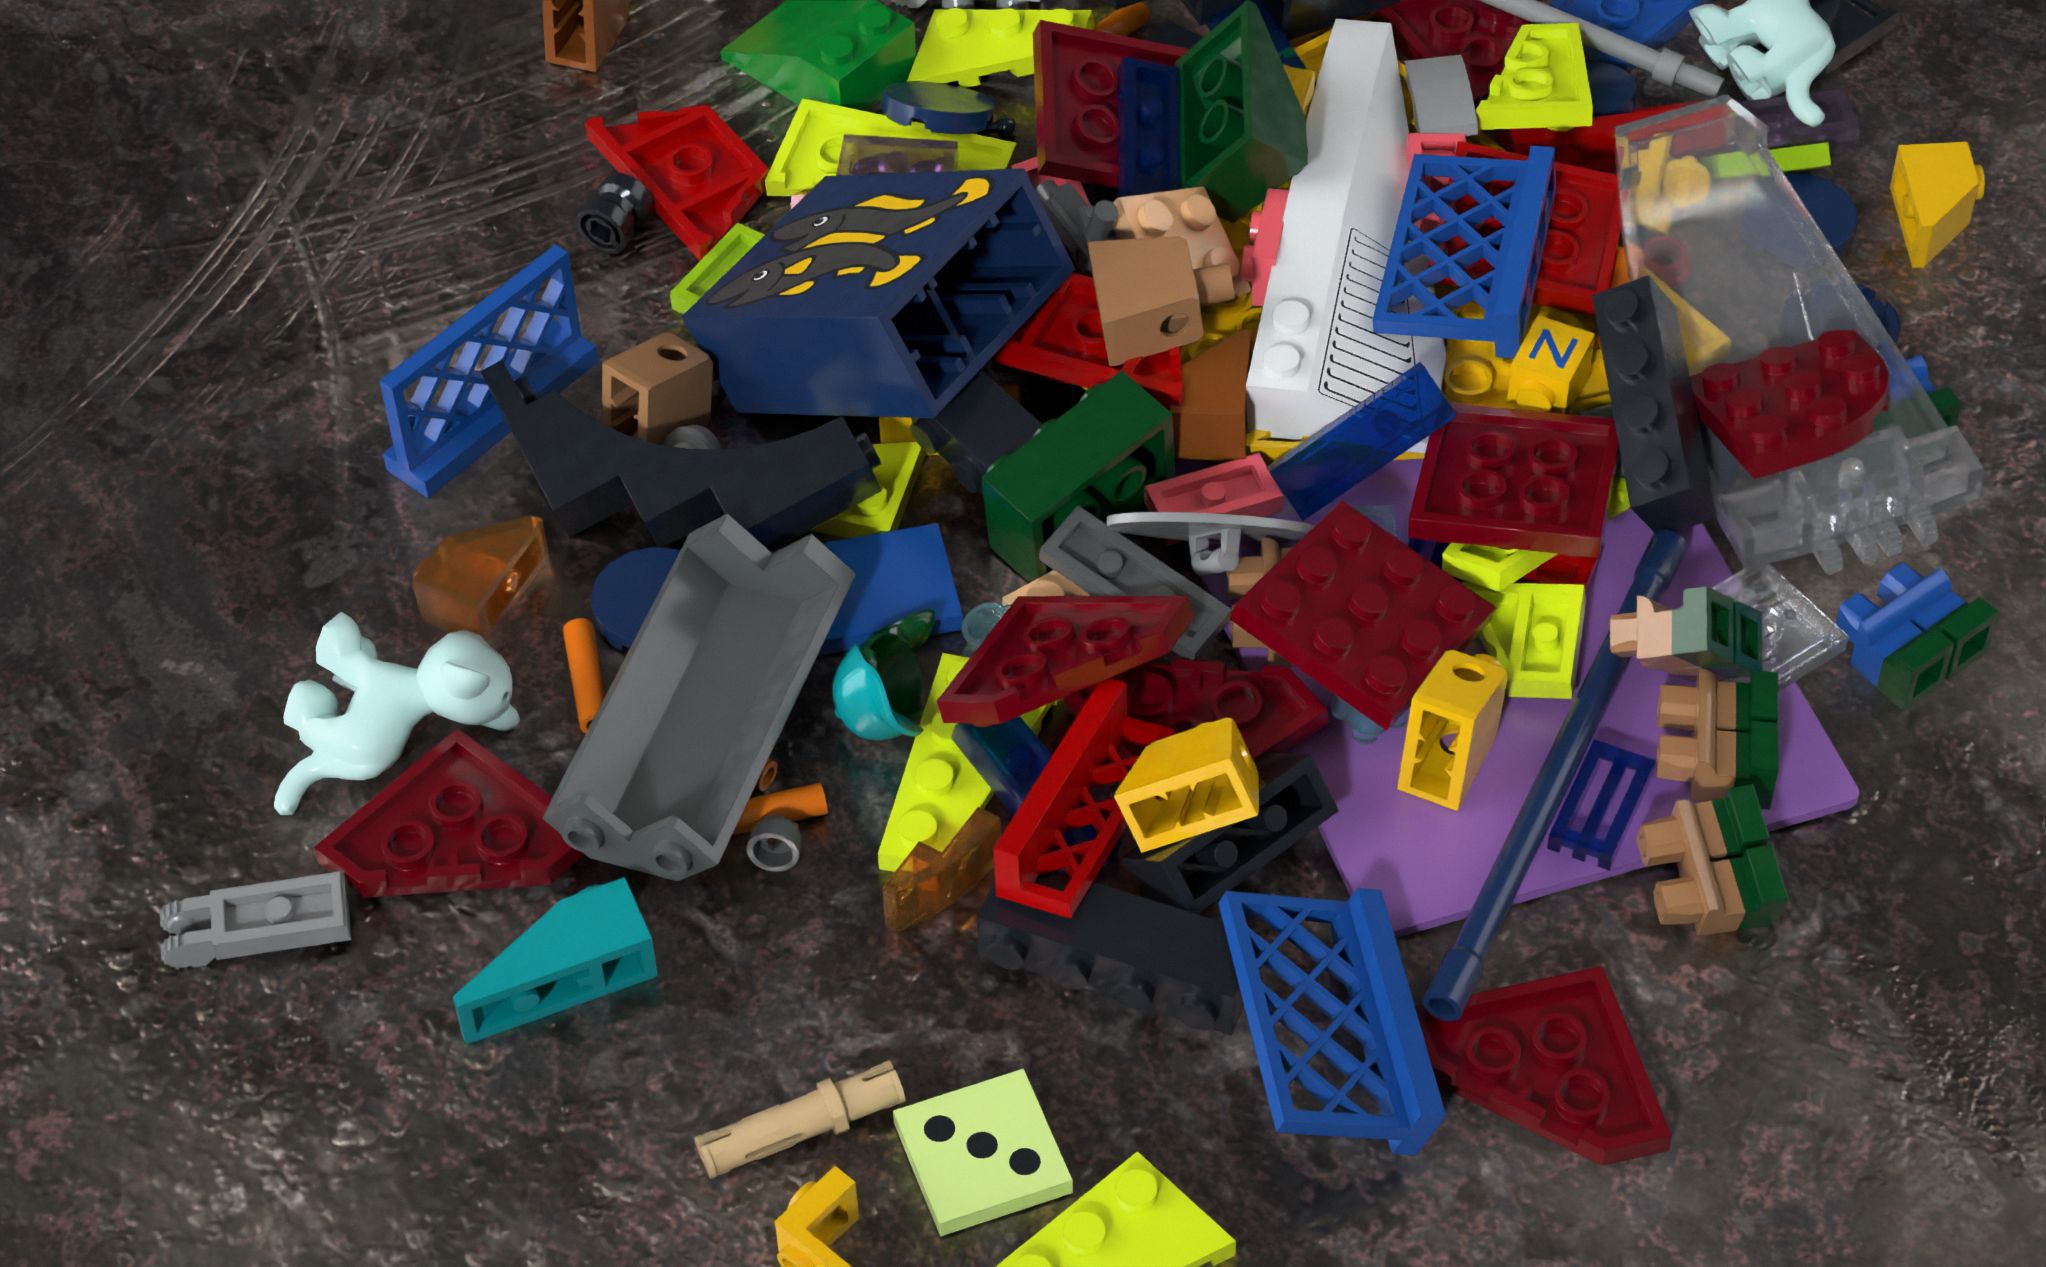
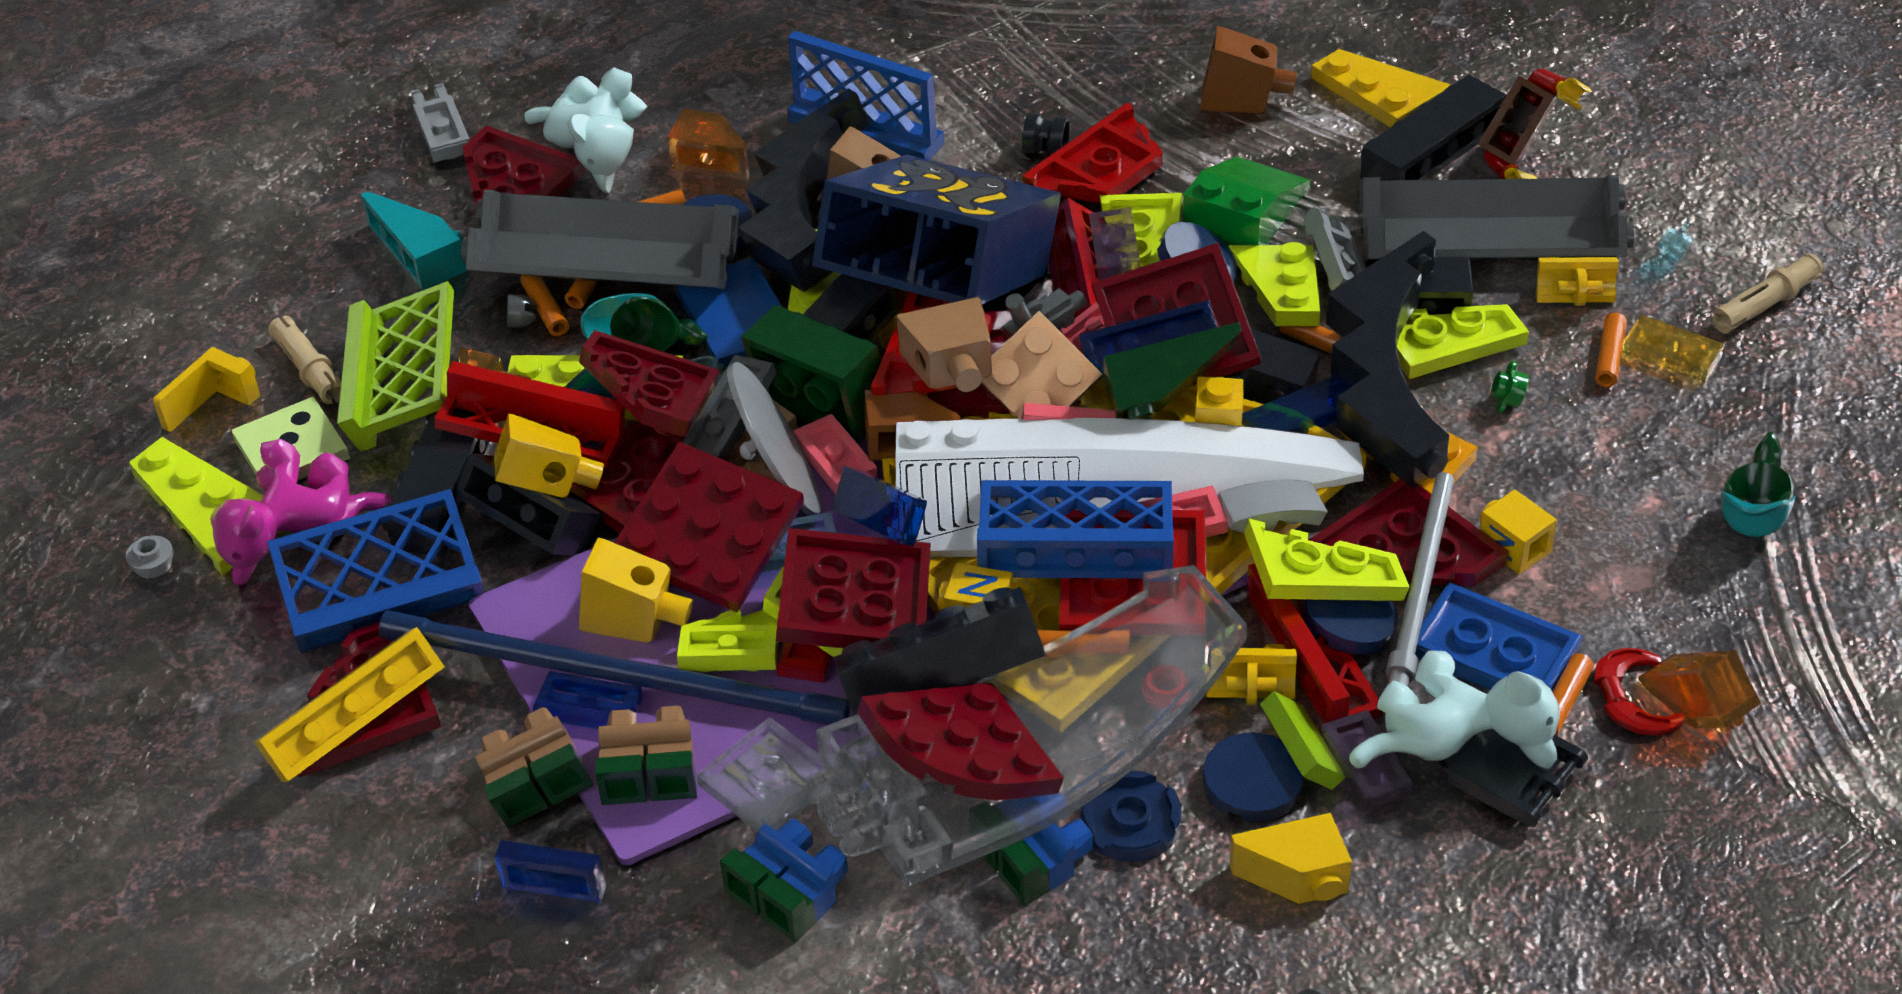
camera: 80 degrees right, 5 degrees down
dark green hips [1610,586,1763,682] -> none
none -> dark pink animal [210,439,393,587]
none -> yellow plate [254,627,445,783]
none -> lime fence [337,281,454,452]
none -> clear blue tile [494,840,606,903]

